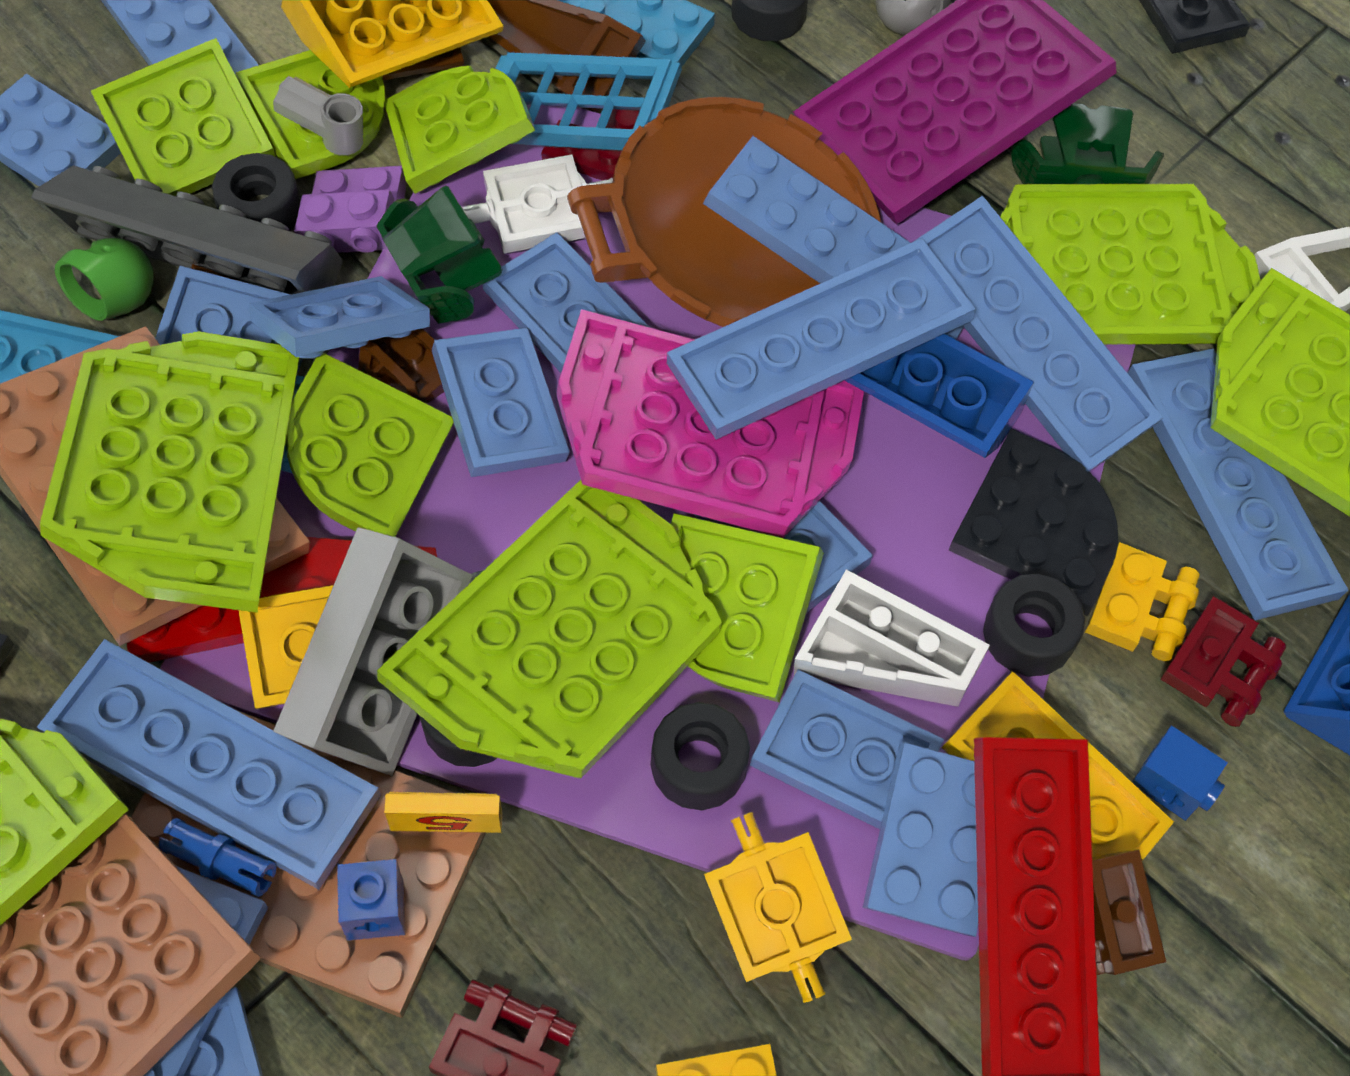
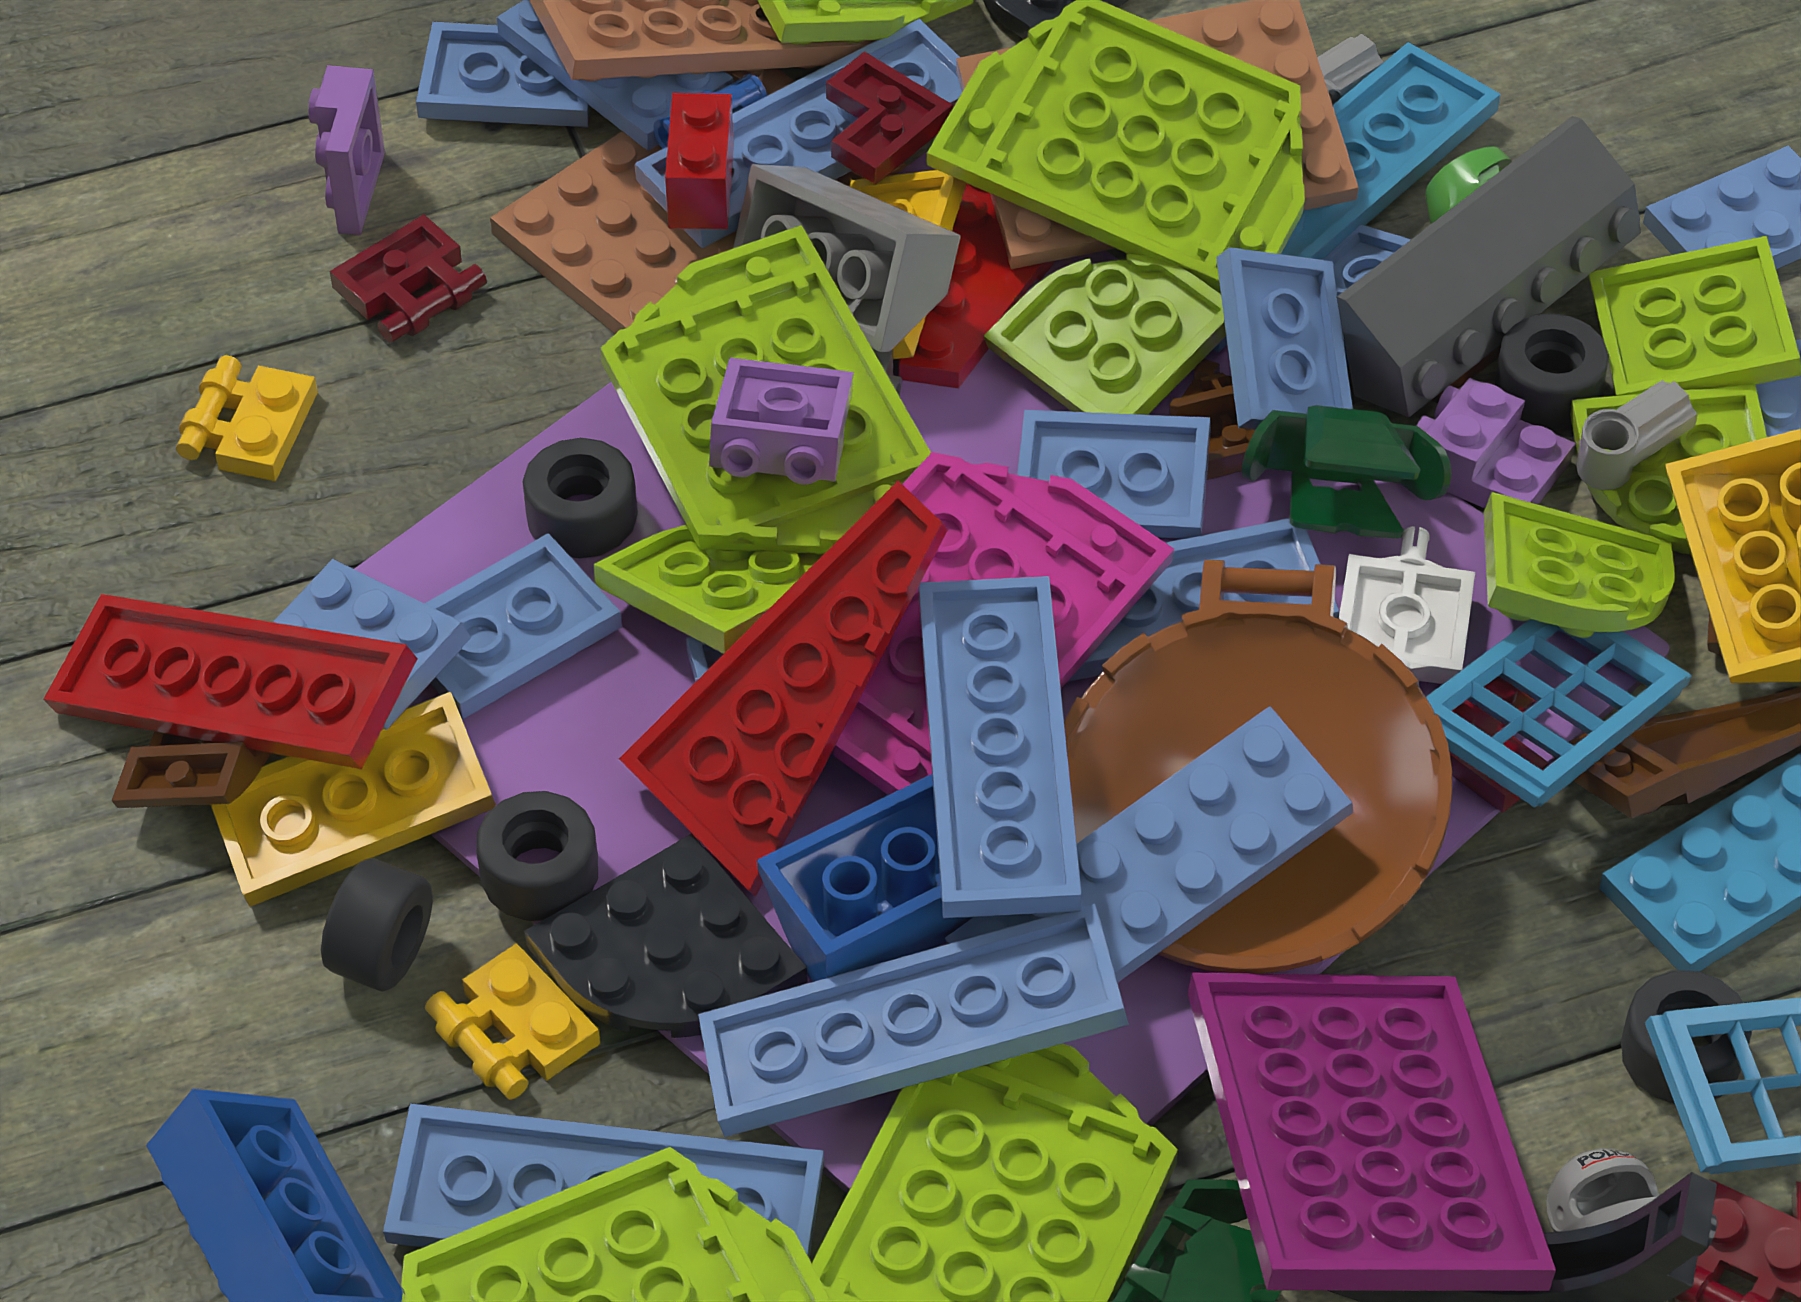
camera: 120 degrees right, 10 degrees down
blue brick [337,859,405,941] -> none
yellow tile [384,792,503,833] -> none
yellow plate [704,812,852,1003] -> none
white wedge [794,570,990,707] -> none
blue brick [1132,725,1228,821] -> none
dark red plate [1160,596,1286,727] -> none
none -> black tyre [320,858,433,992]
none -> red wing [619,481,948,897]
none -> red brick [665,93,734,229]
none -> medium lavender plate [709,358,854,485]
none -> dark red plate [826,51,953,185]

